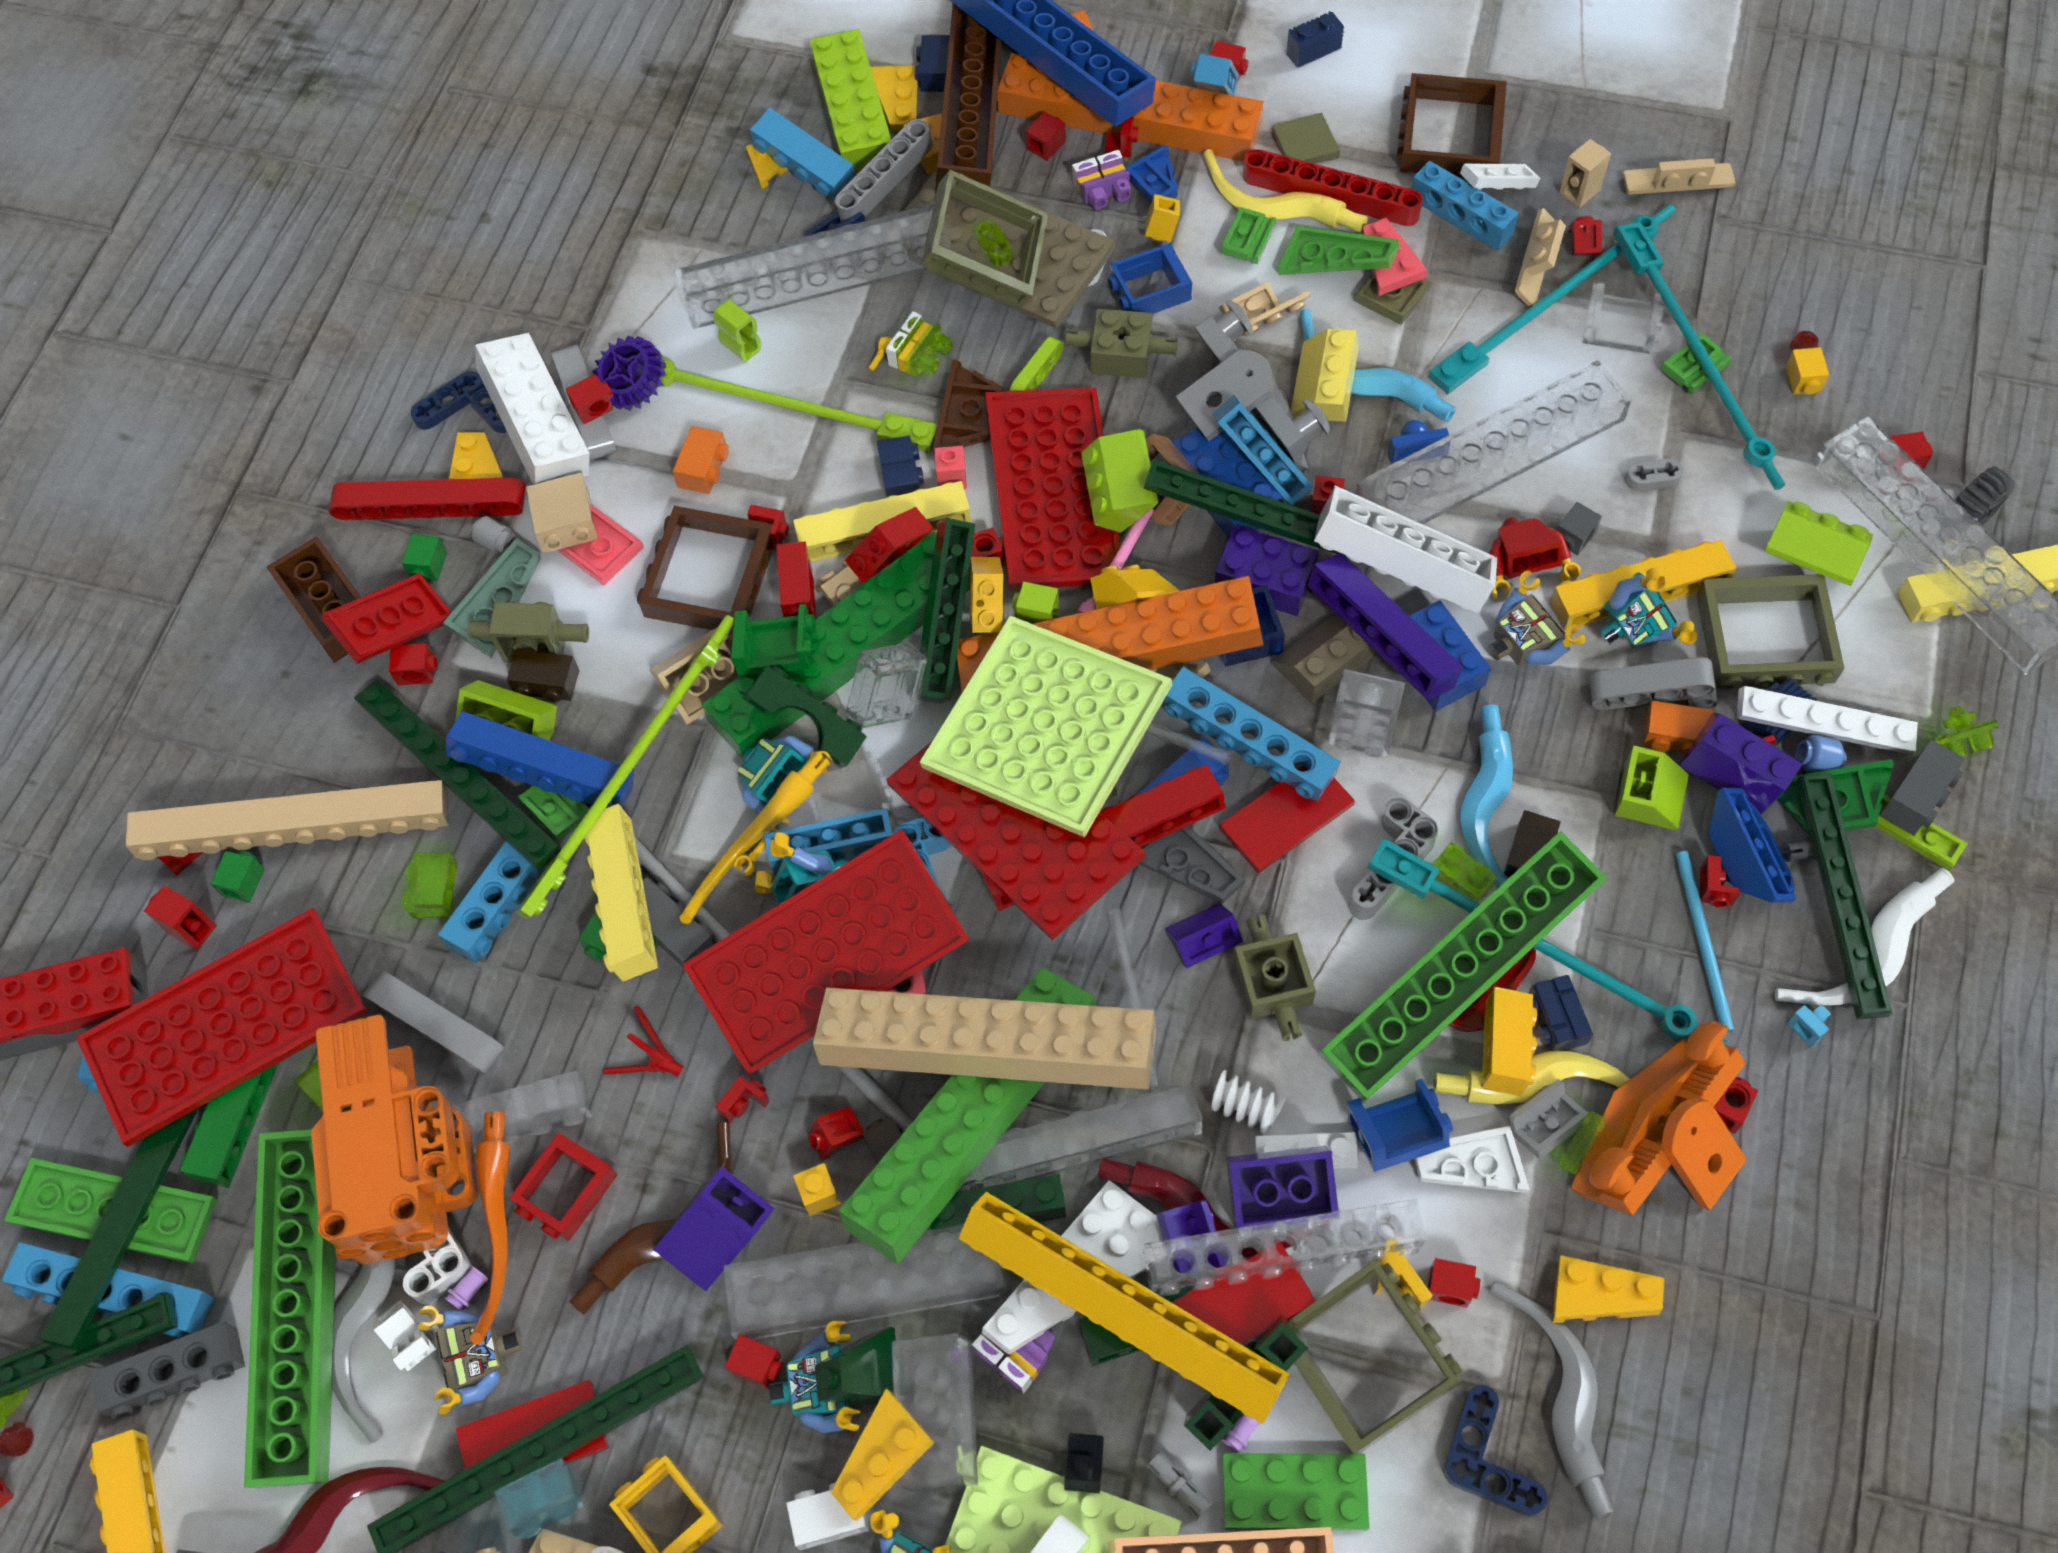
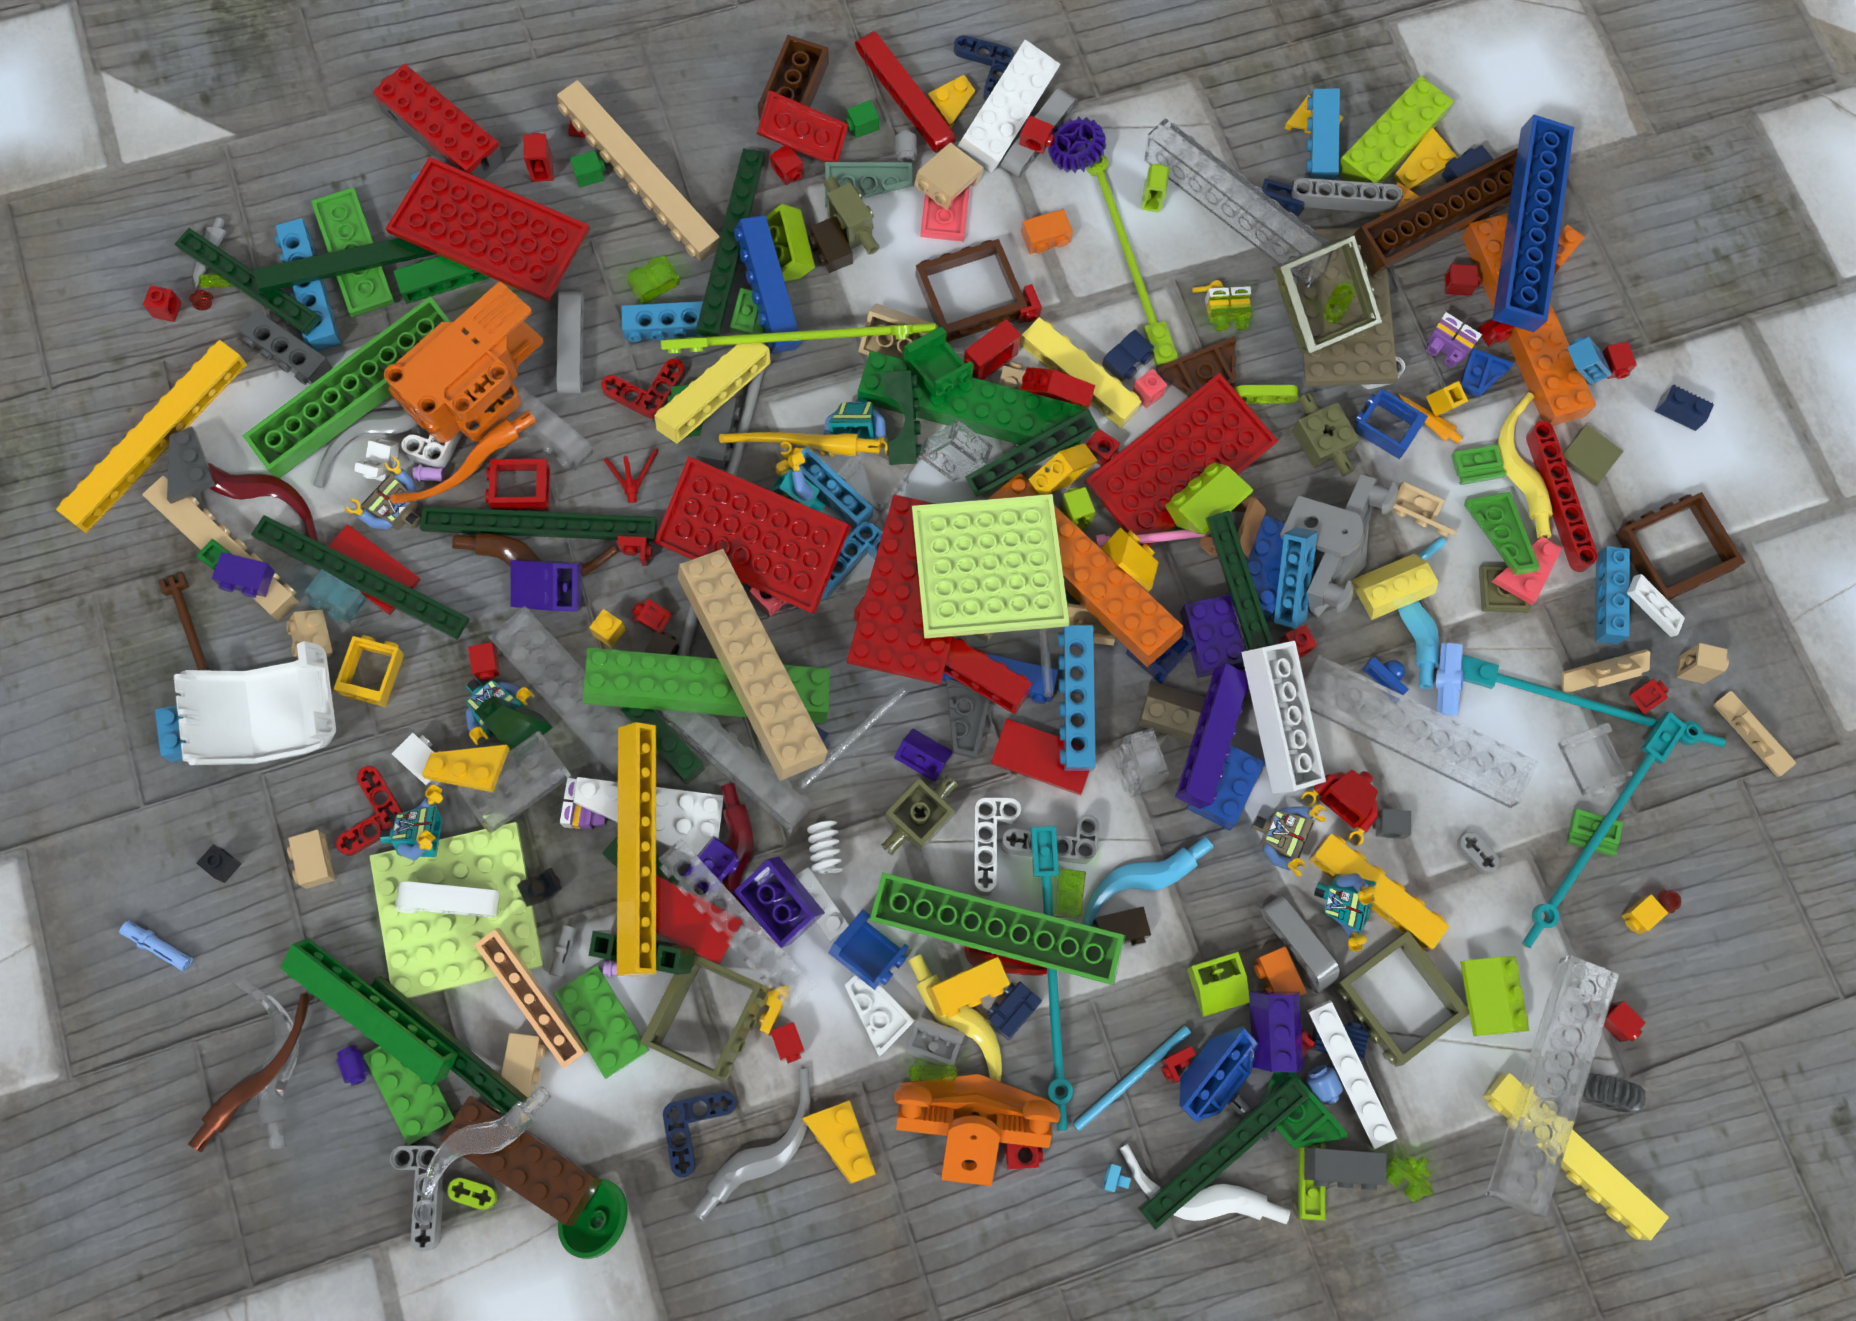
camera: 45 degrees right, 10 degrees up
none -> dark green plate [420,506,657,542]
none -> red beam [601,359,685,418]
none -> white beam [973,798,1021,895]
none -> light orange bar [1398,394,1463,444]
none -> light blue piece [1436,643,1463,716]

